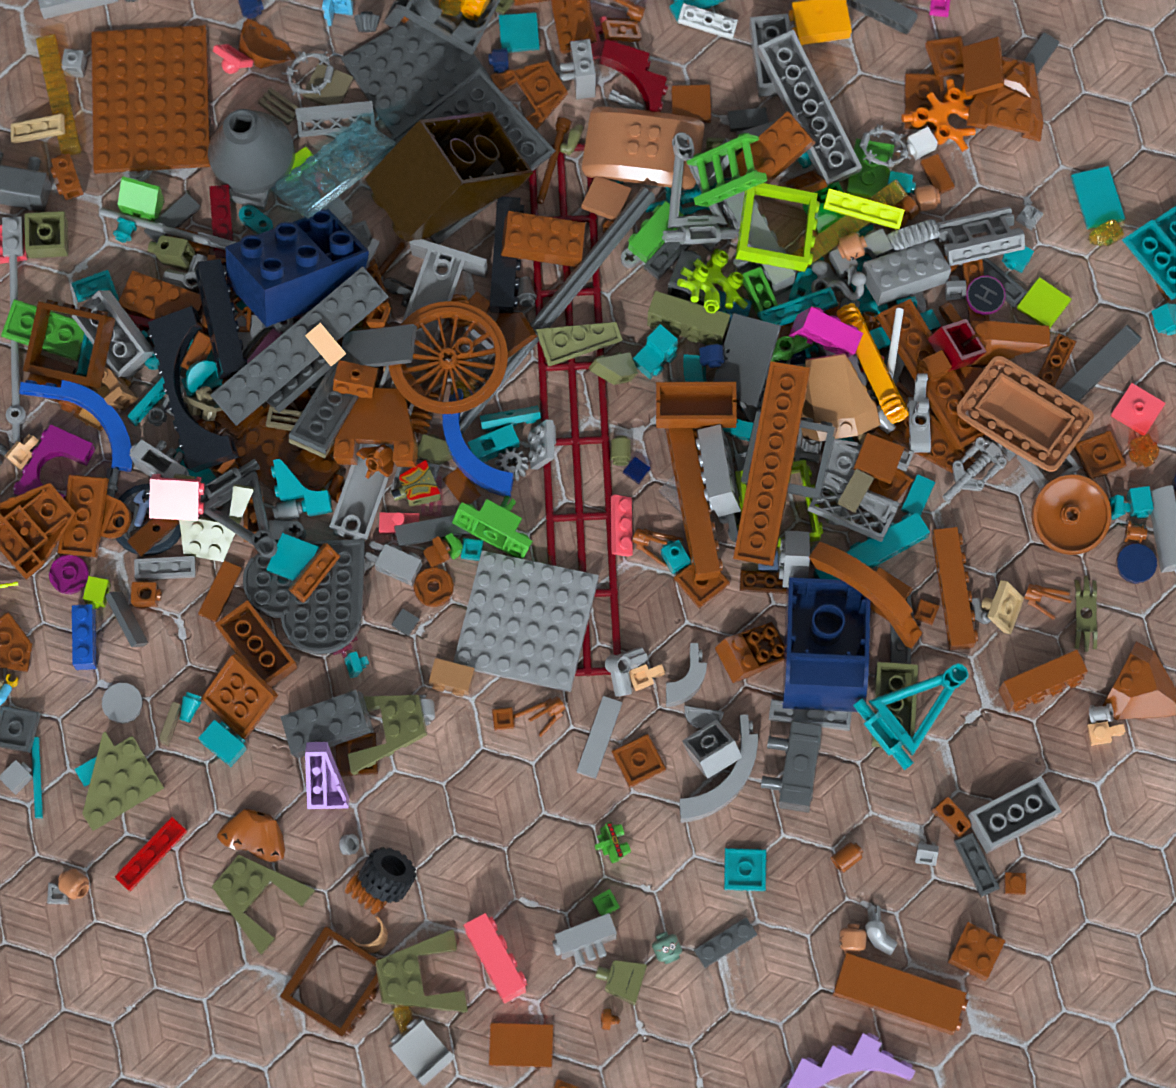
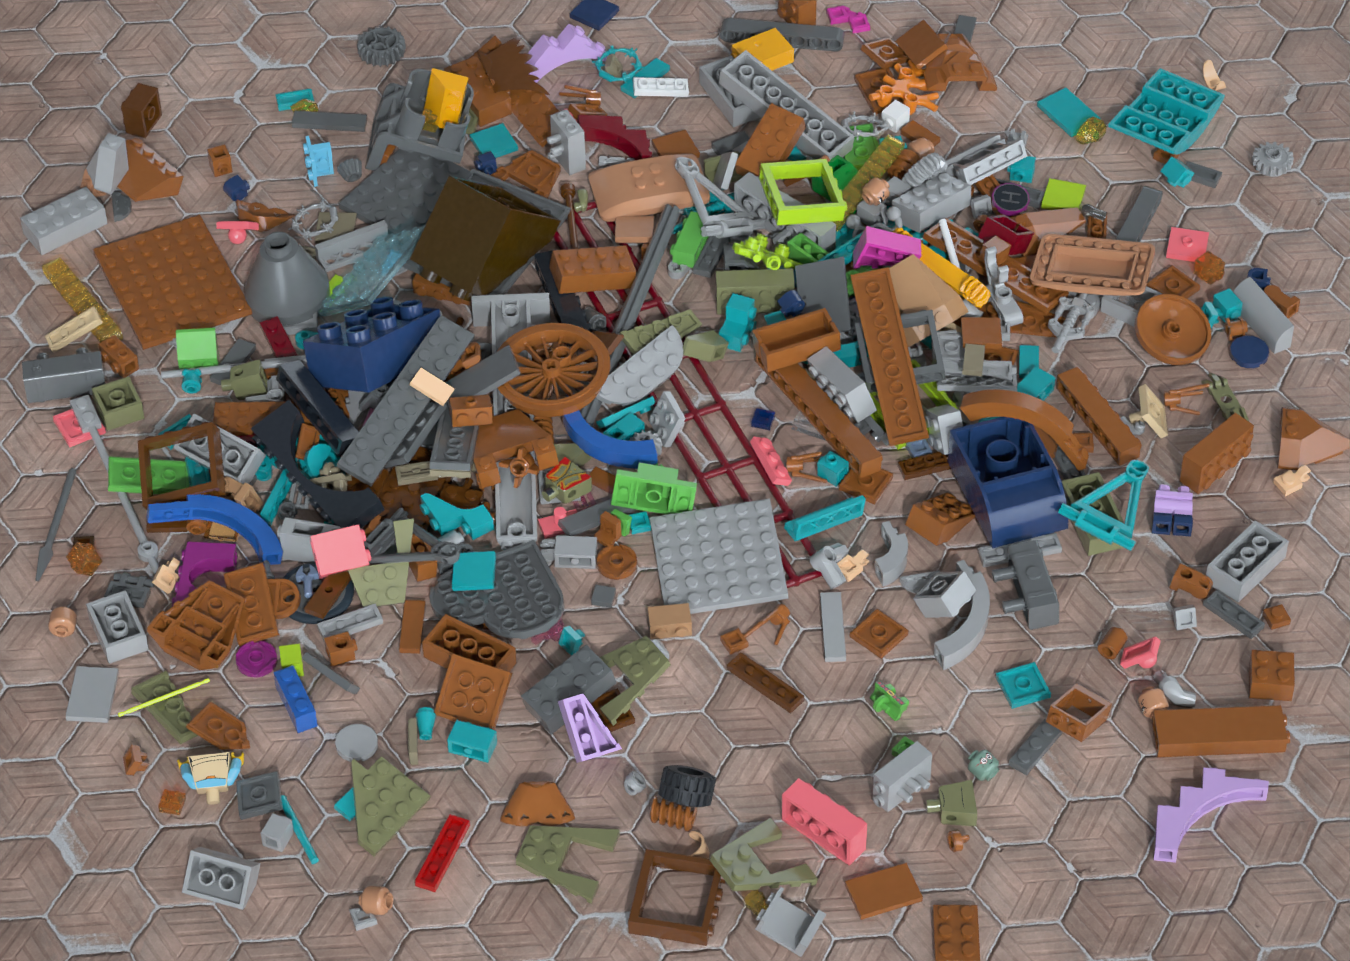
camera: 20 degrees left, 25 degrees down
light grey brick [62,49,87,78] -> none
dark orange tile [288,543,340,603] -> none
olive brick [611,435,631,466] -> none
bright green fence [687,133,767,207] -> none
neon yellow plate [823,189,905,230] -> none
light grey bush [1089,703,1114,723] -> none
none -> light grey plate [596,325,683,406]
none -> reddish brown plate [727,652,804,714]
none -> teal fence [784,495,866,541]
none -> dark orange window [1046,683,1112,742]
none -> clear smoke arm [1081,204,1107,221]
none -> coral tile [1120,636,1160,669]
none -> hips [1152,485,1193,537]

